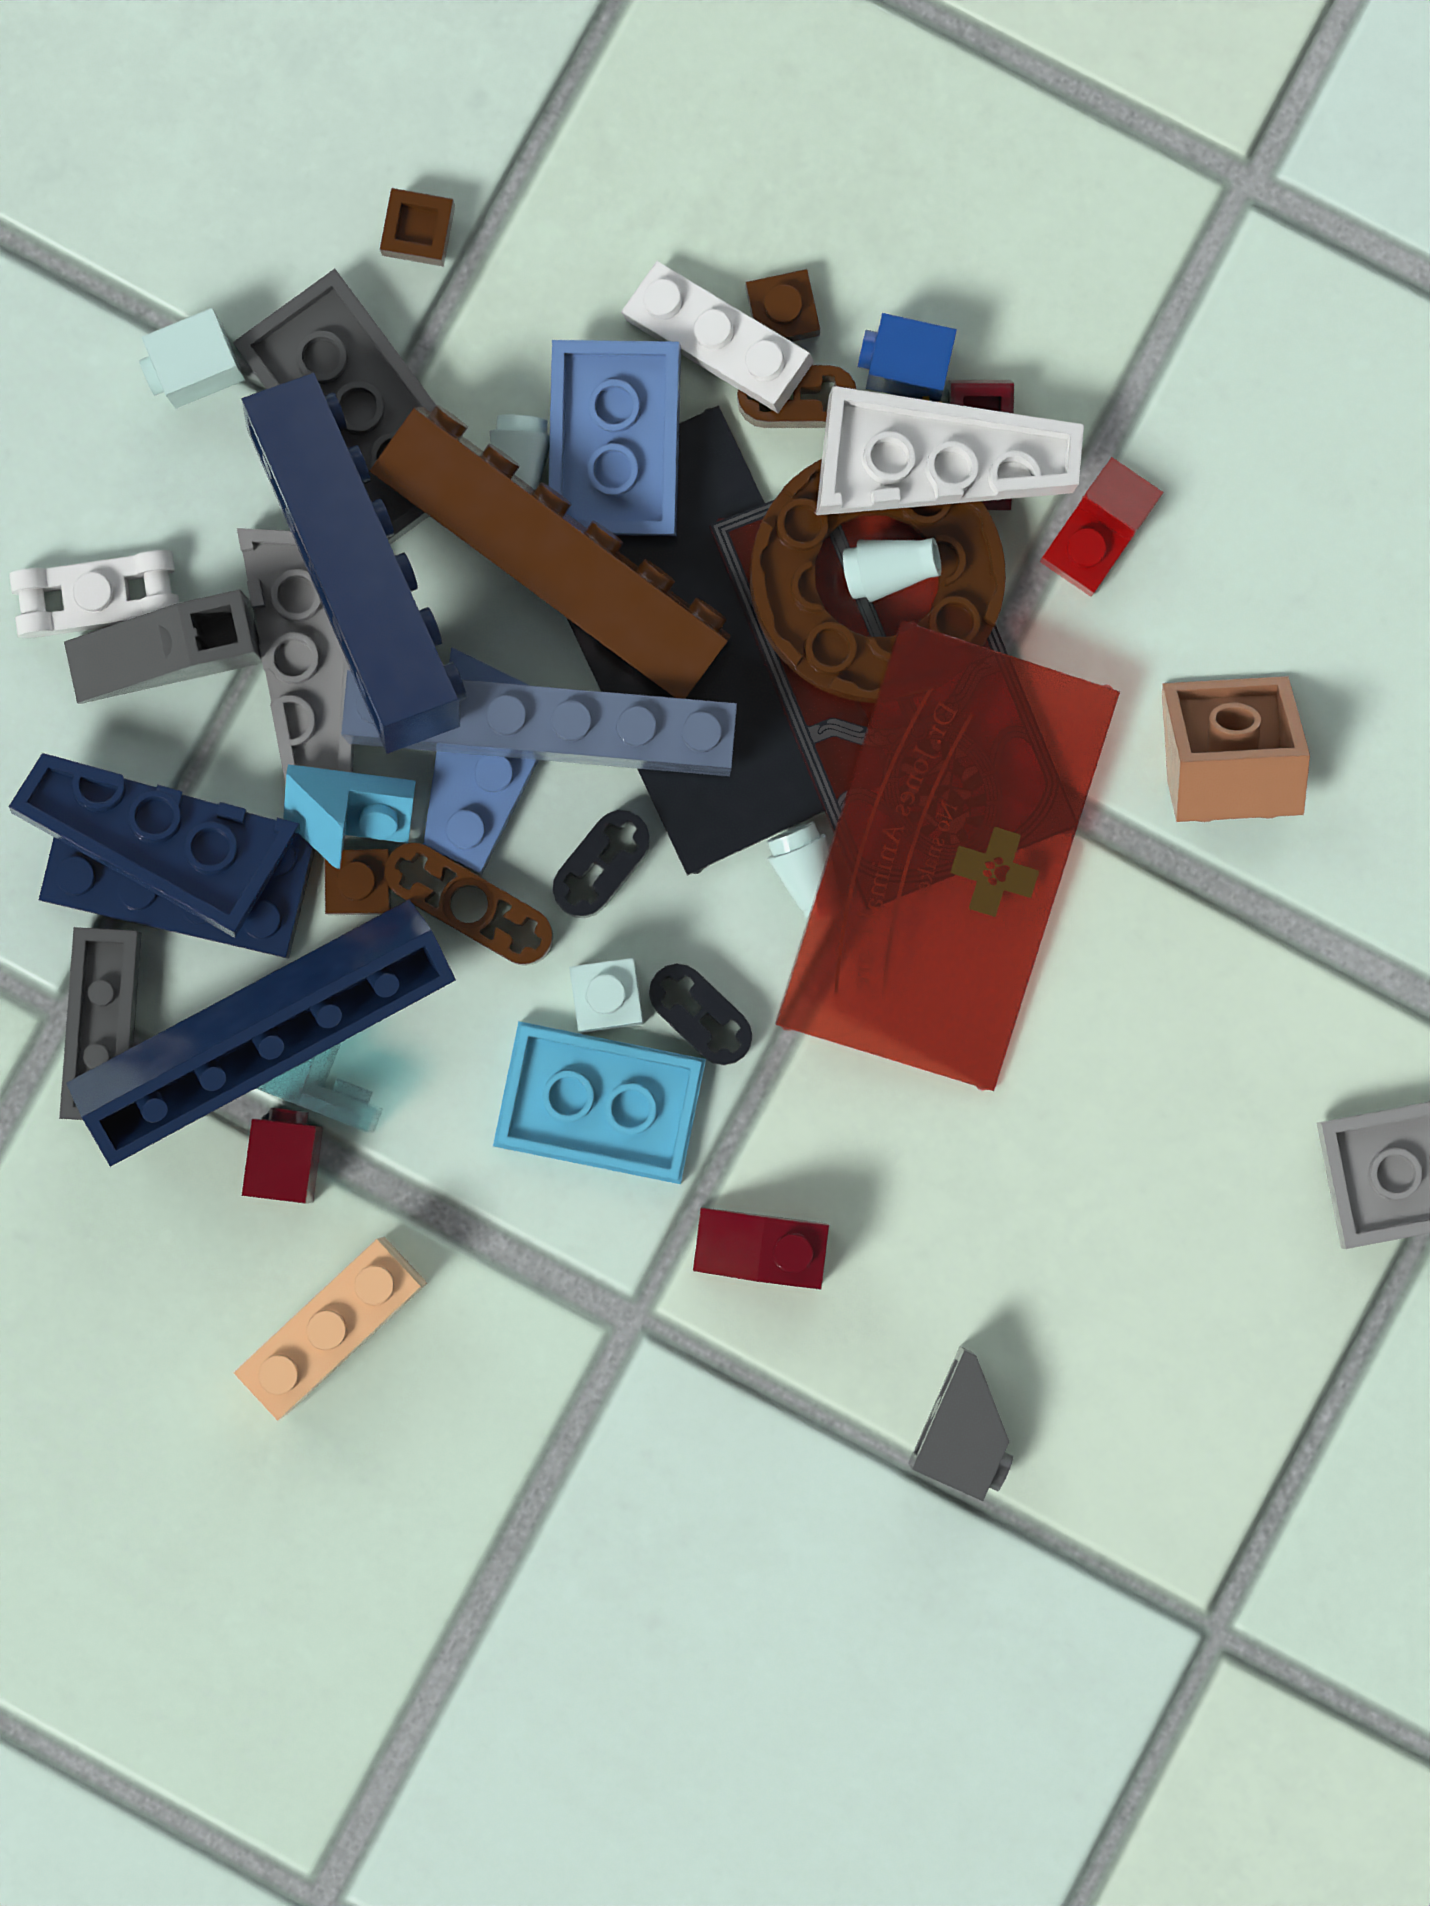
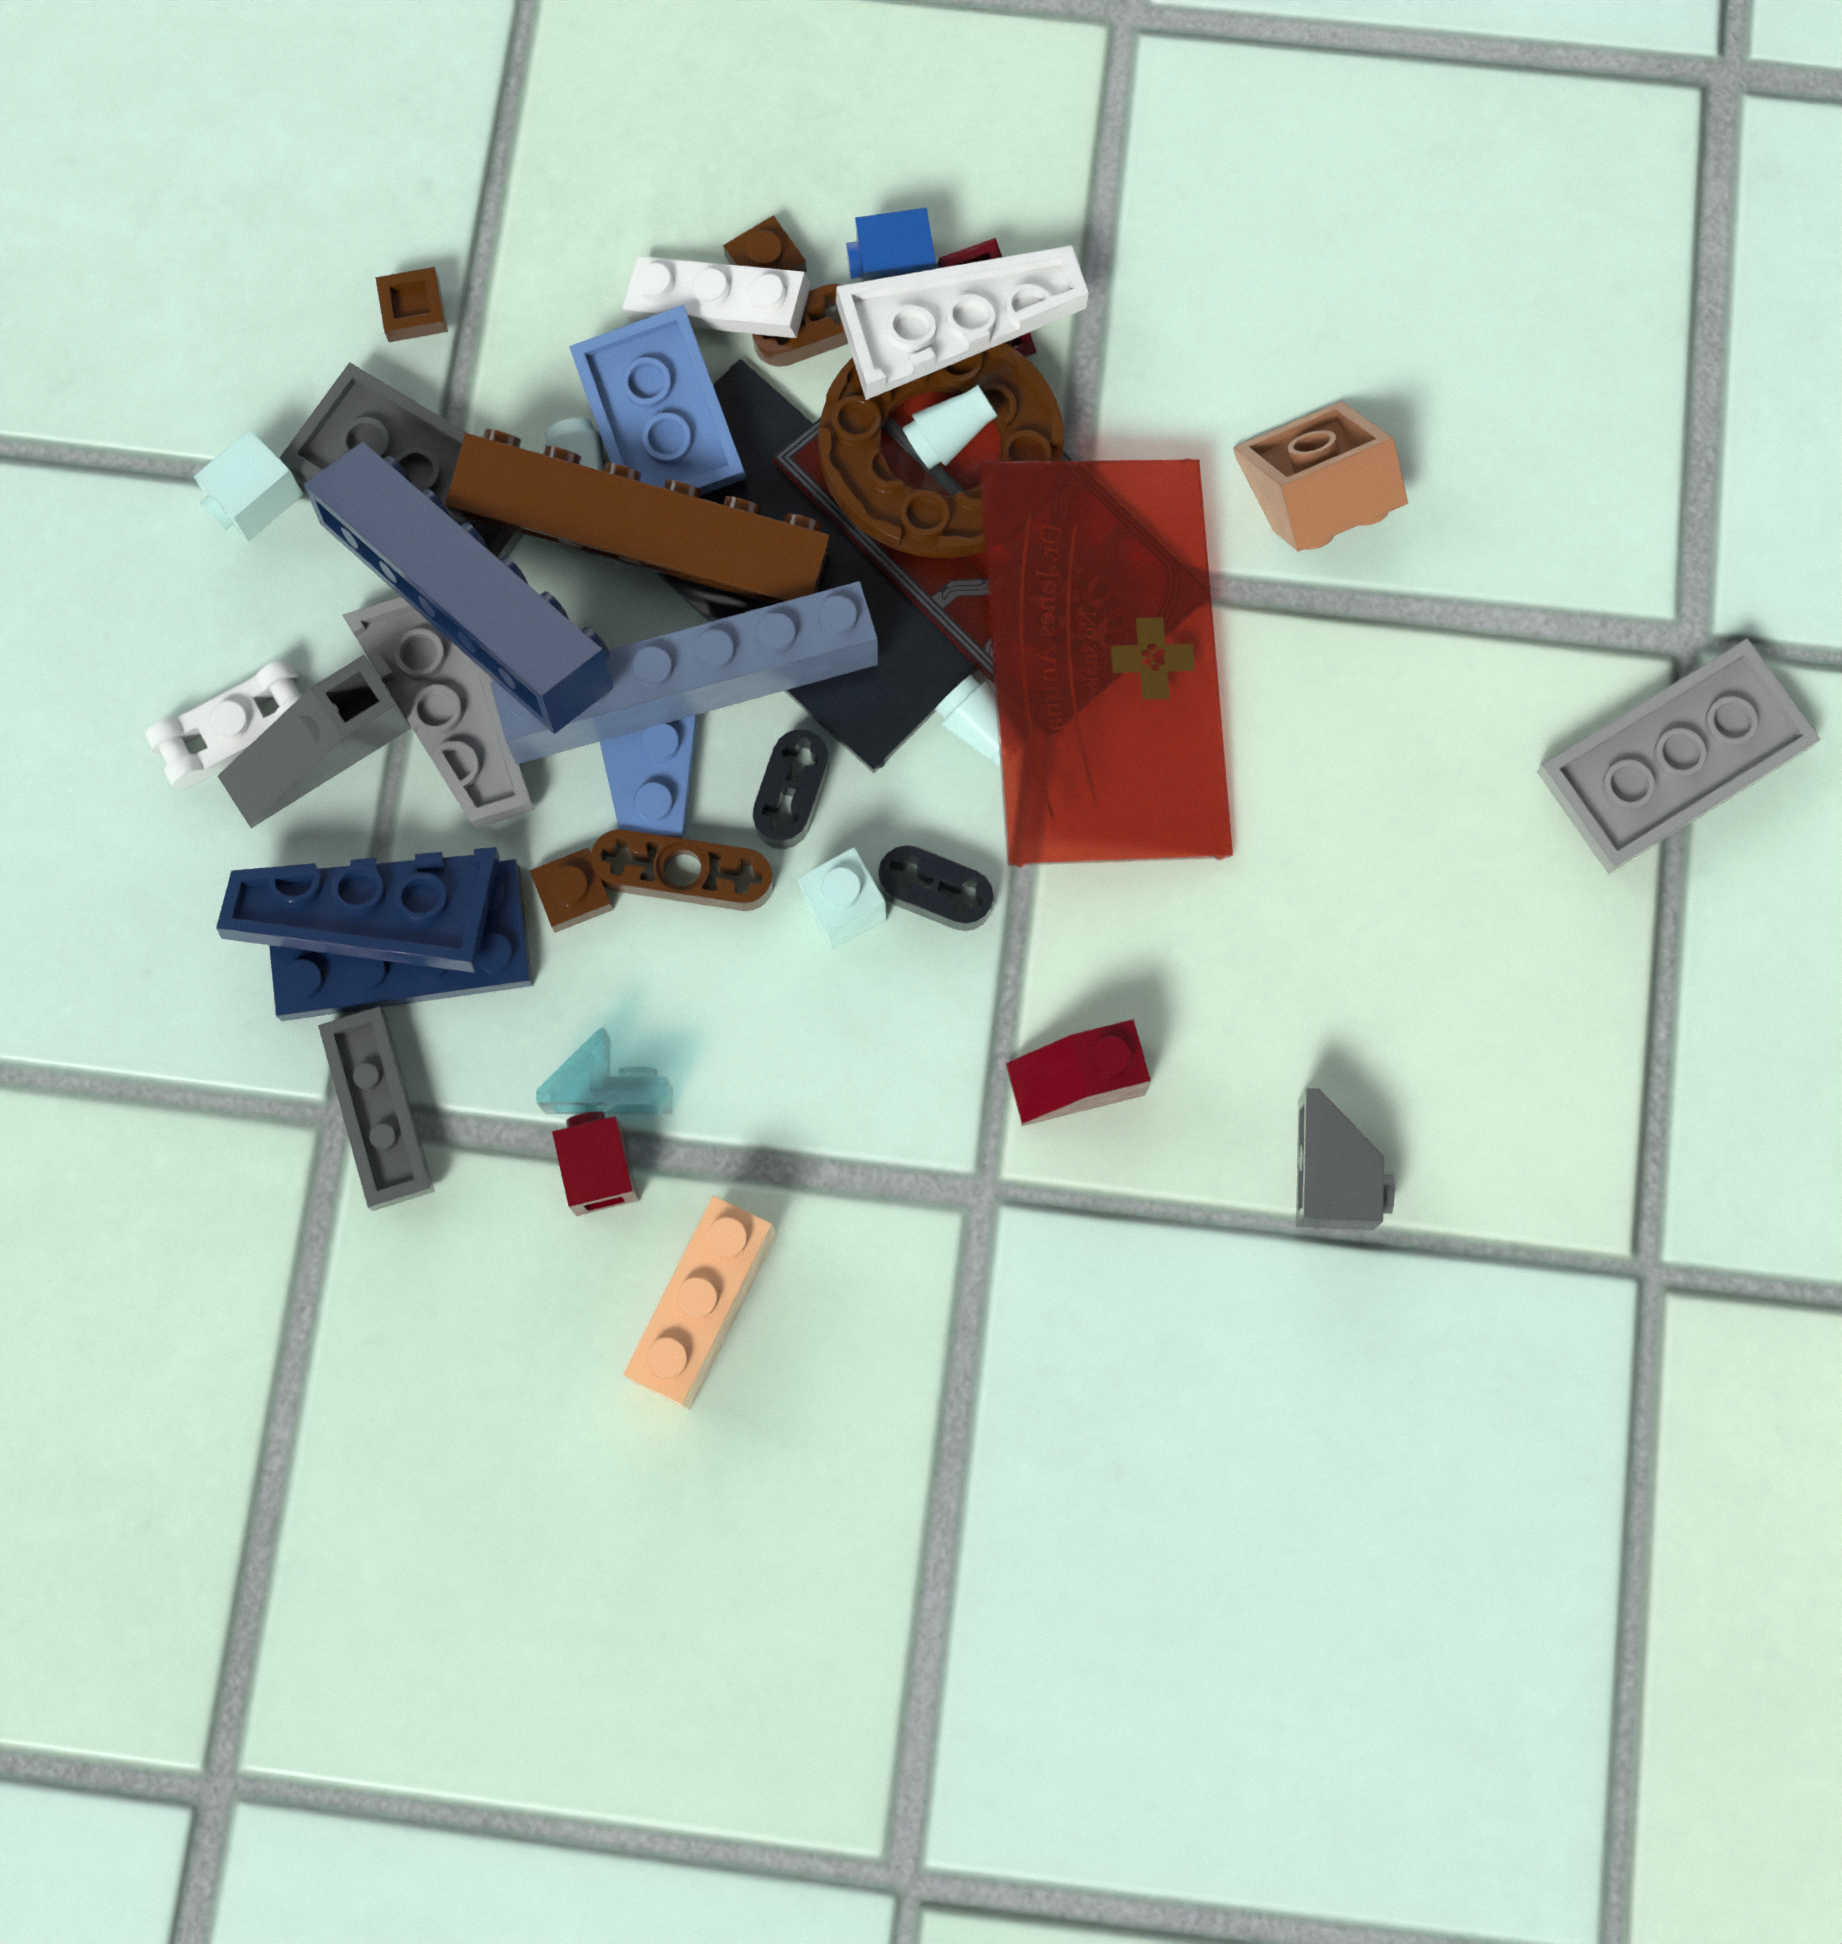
camera: 20 degrees left, 10 degrees down
dark blue brick [66,899,456,1167] -> none
medium azure slope [283,764,416,869] -> none
medium azure tile [493,1021,706,1184] -> none
red slope [1039,457,1164,597] -> none

